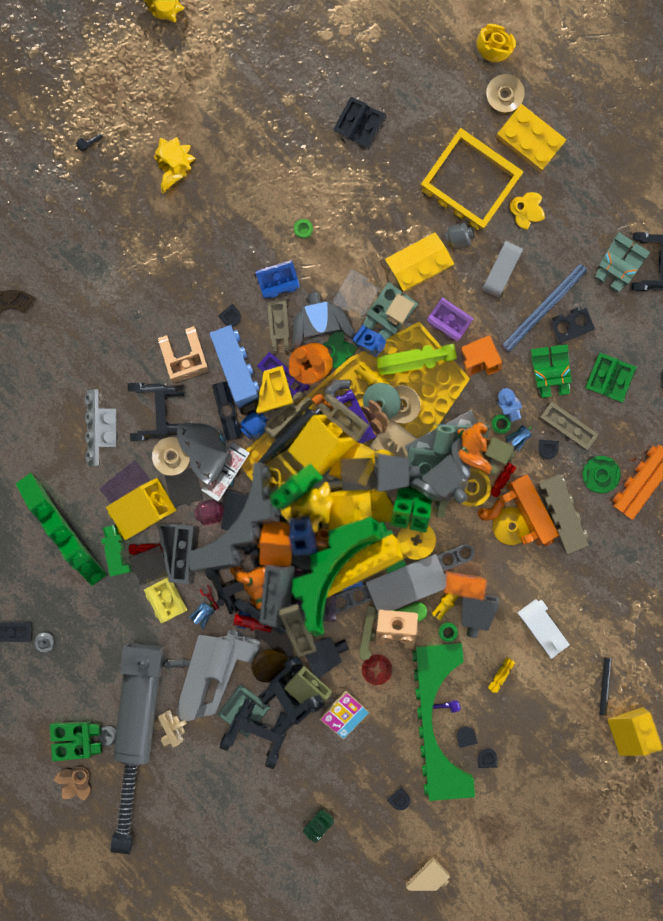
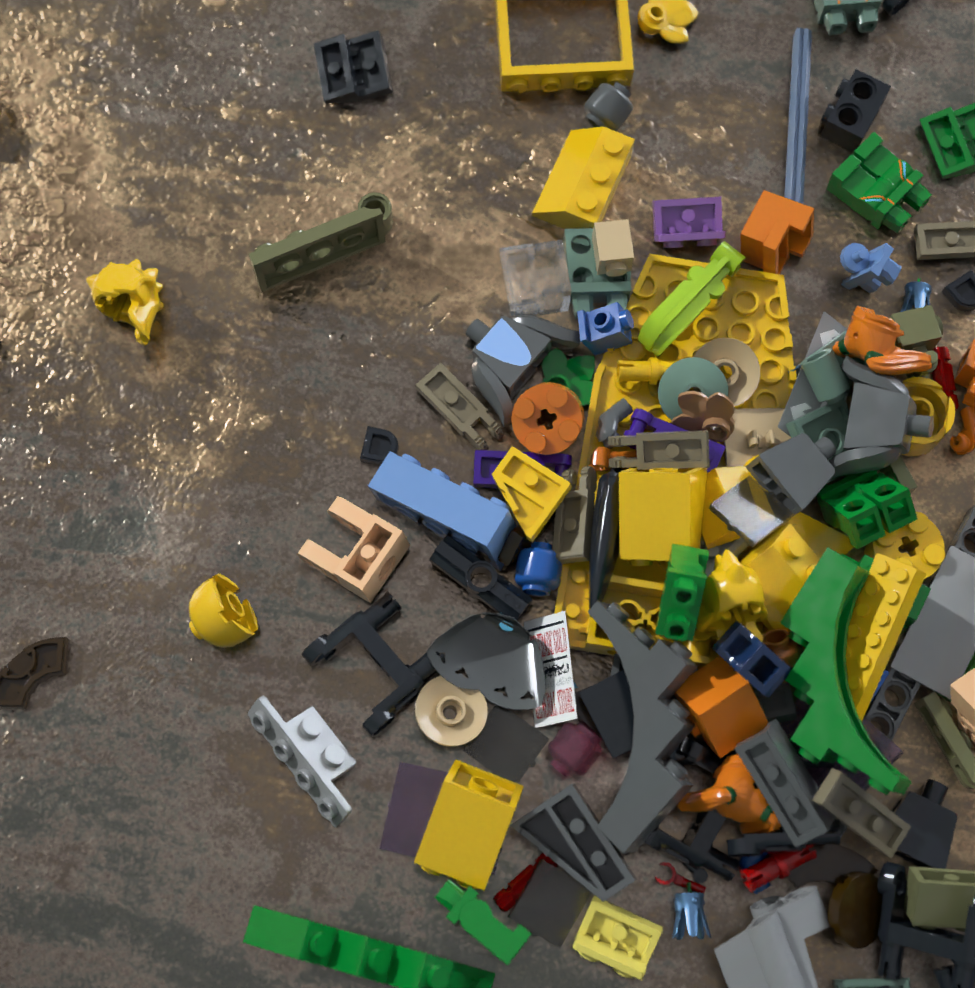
camera: 45 degrees left, 15 degrees down
blue bracket [255,260,300,298] -> none
bright green tile [294,219,313,239] -> none
light grey beam [482,241,523,299] -> none
green brick [490,415,511,434] -> none
none -> yellow cylinder [189,573,258,648]
none -> olive hinge [249,192,393,292]

